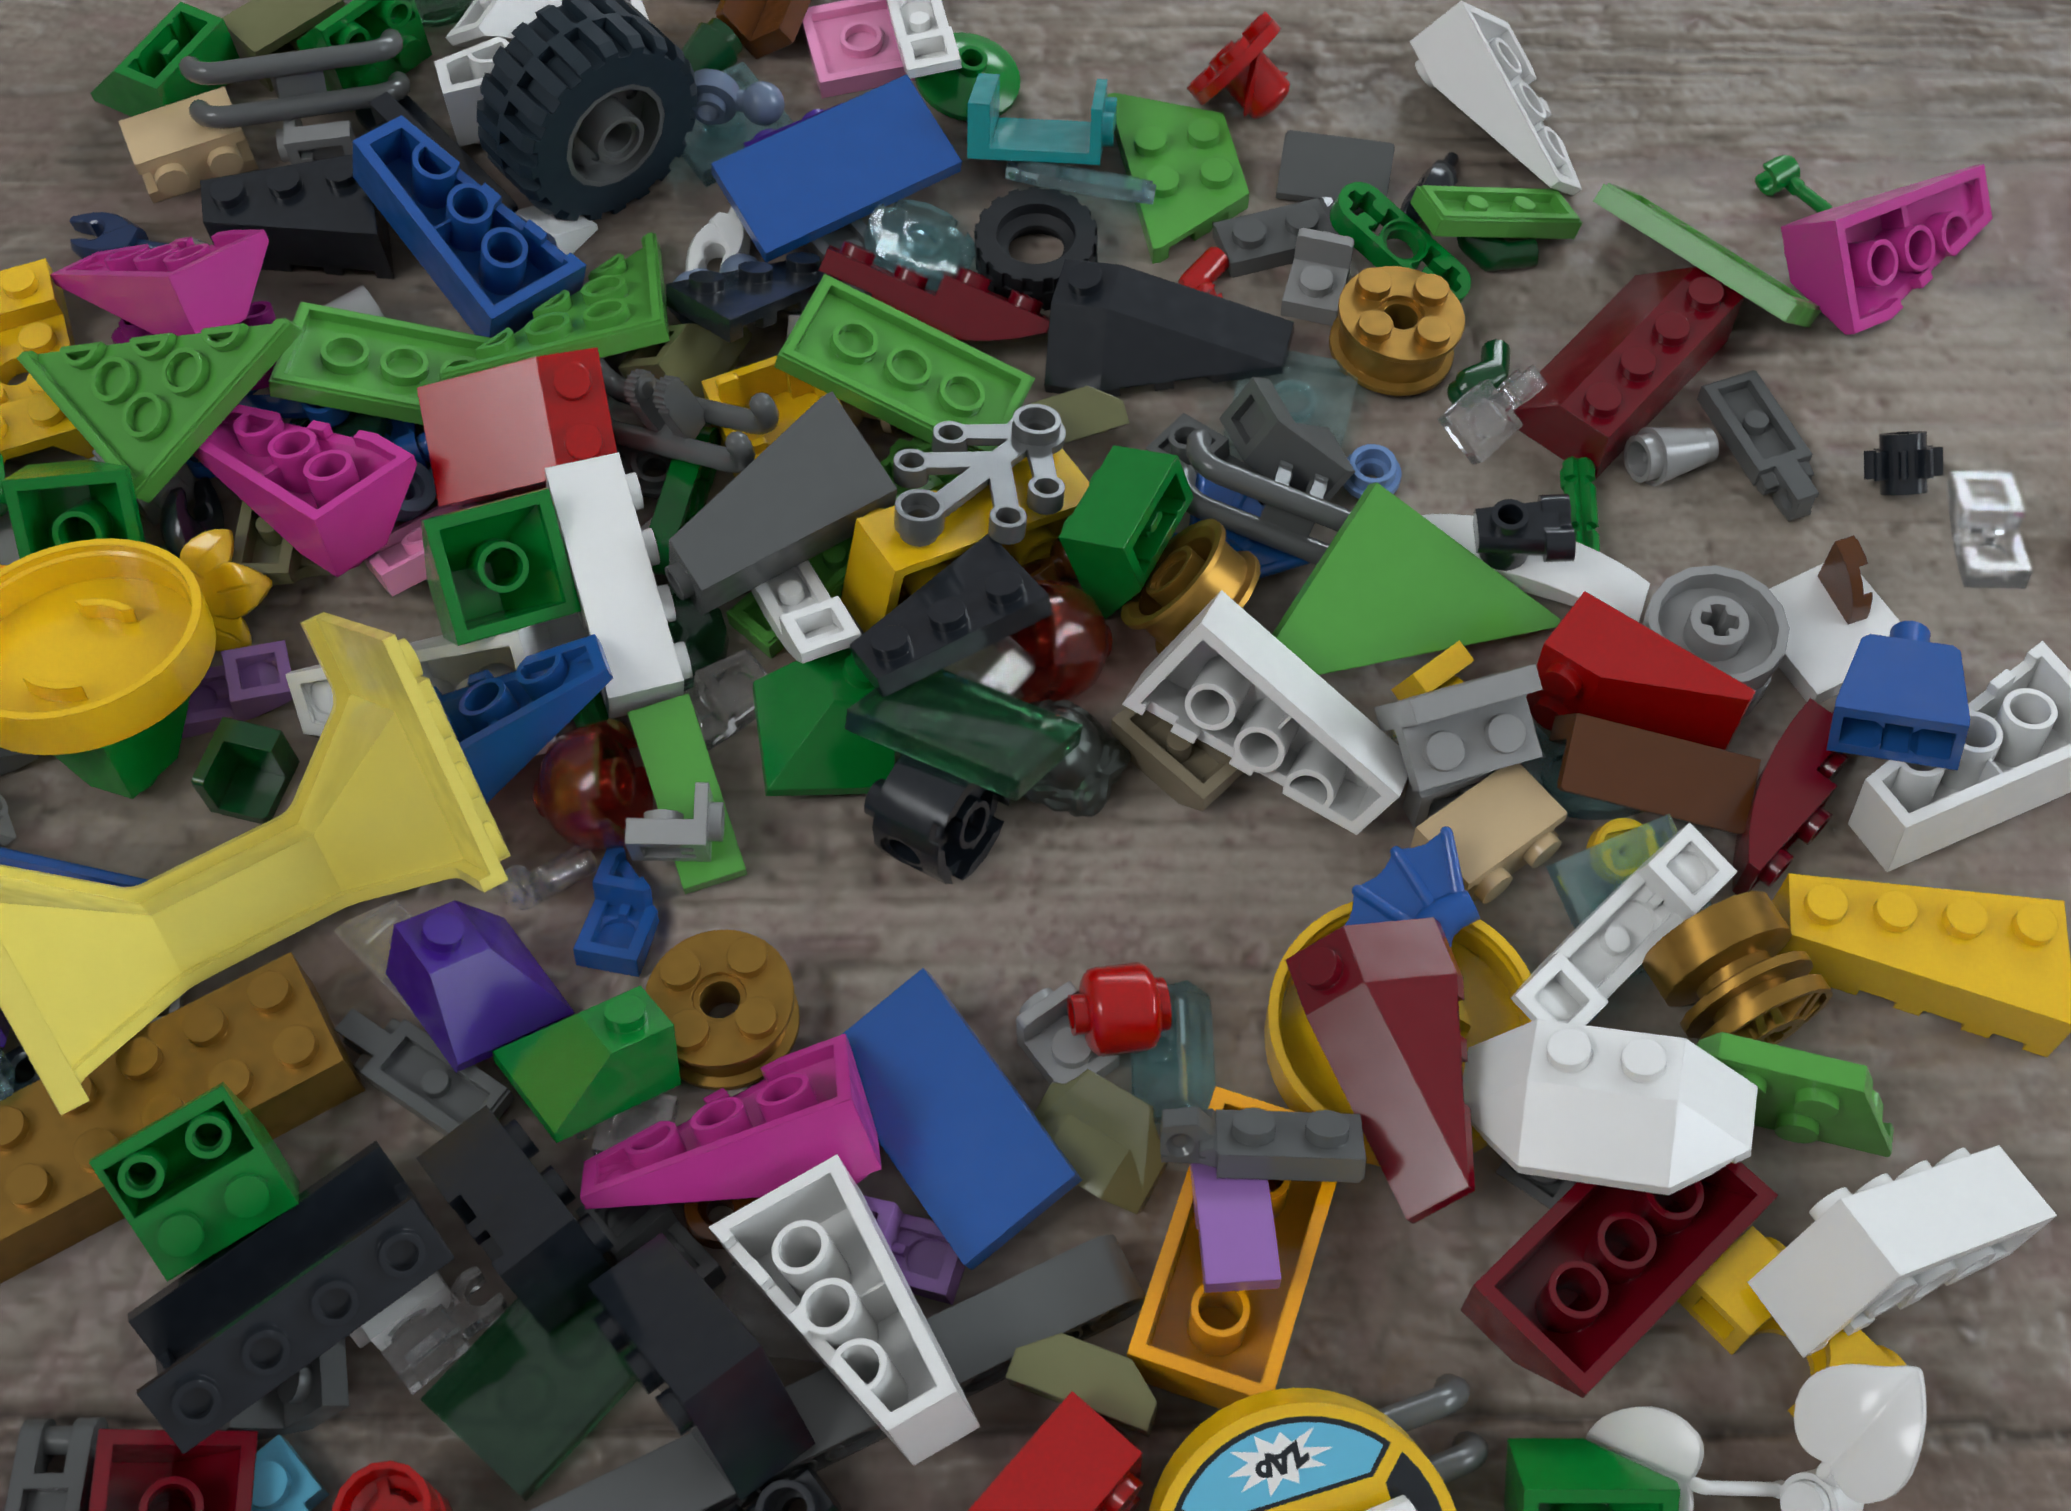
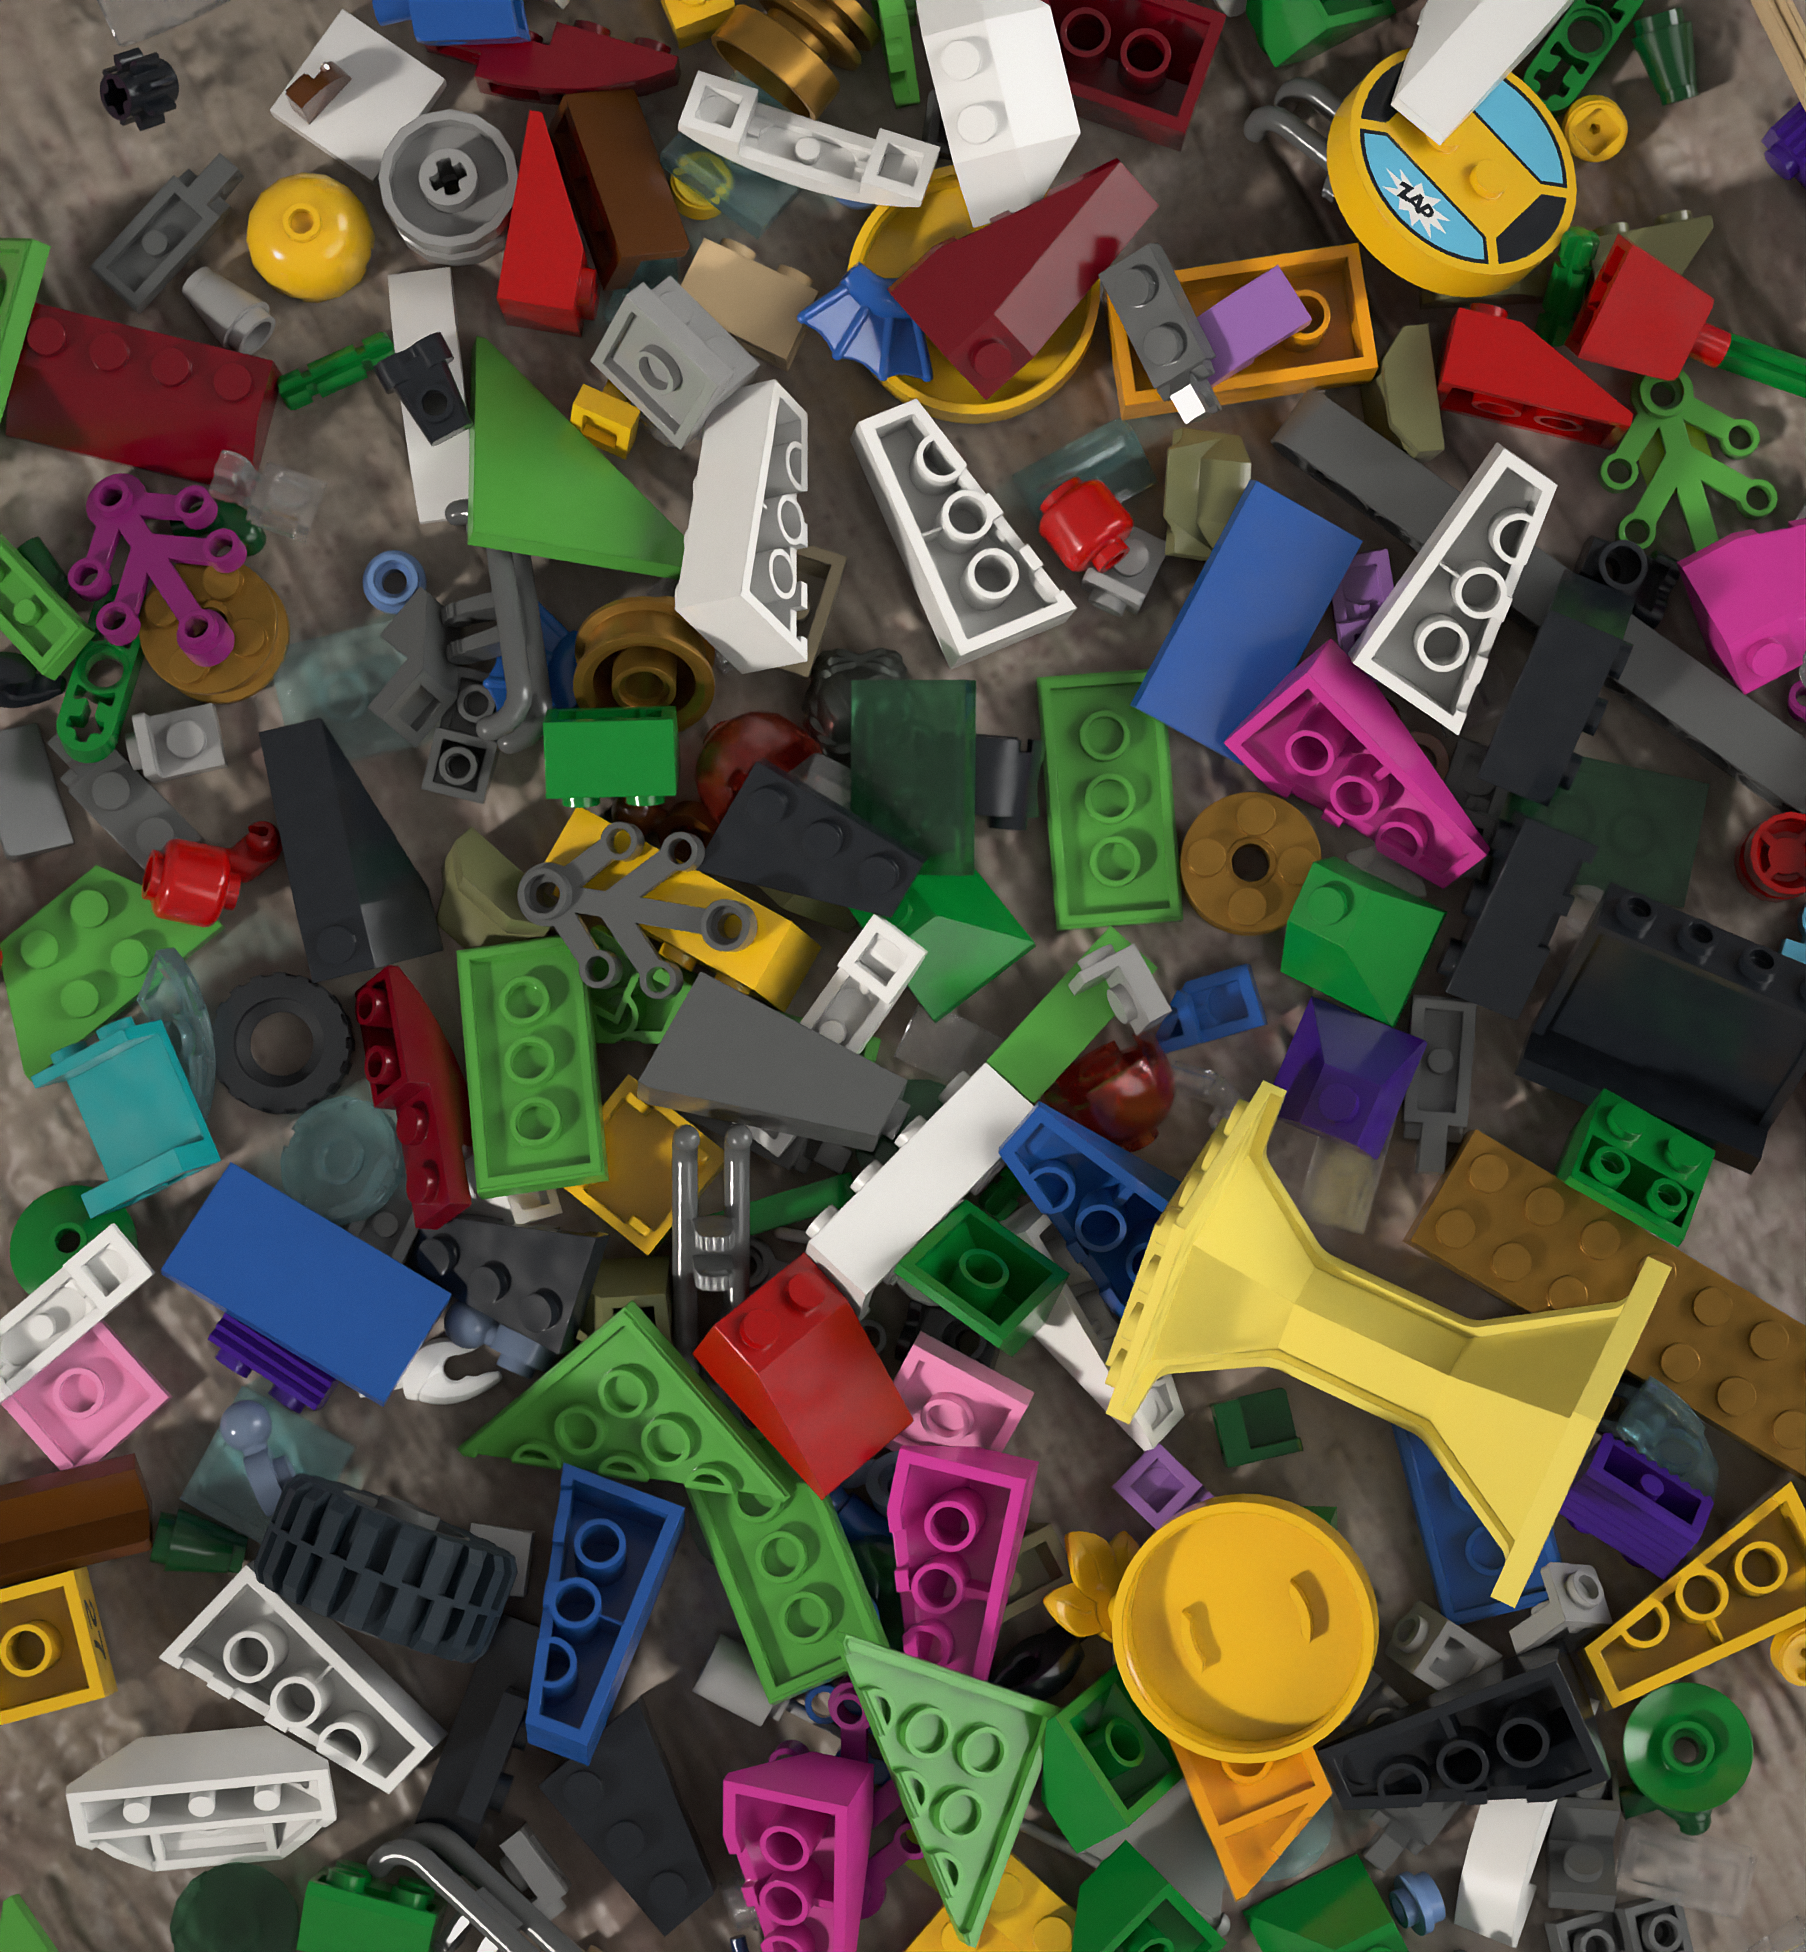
camera: 120 degrees left, 25 degrees up
none -> magenta plant [68,473,247,667]
none -> red head [142,839,241,927]
none -> yellow cylinder [246,172,375,303]
none -> white wedge [850,398,1077,670]
none -> bright green tile [1036,669,1184,931]

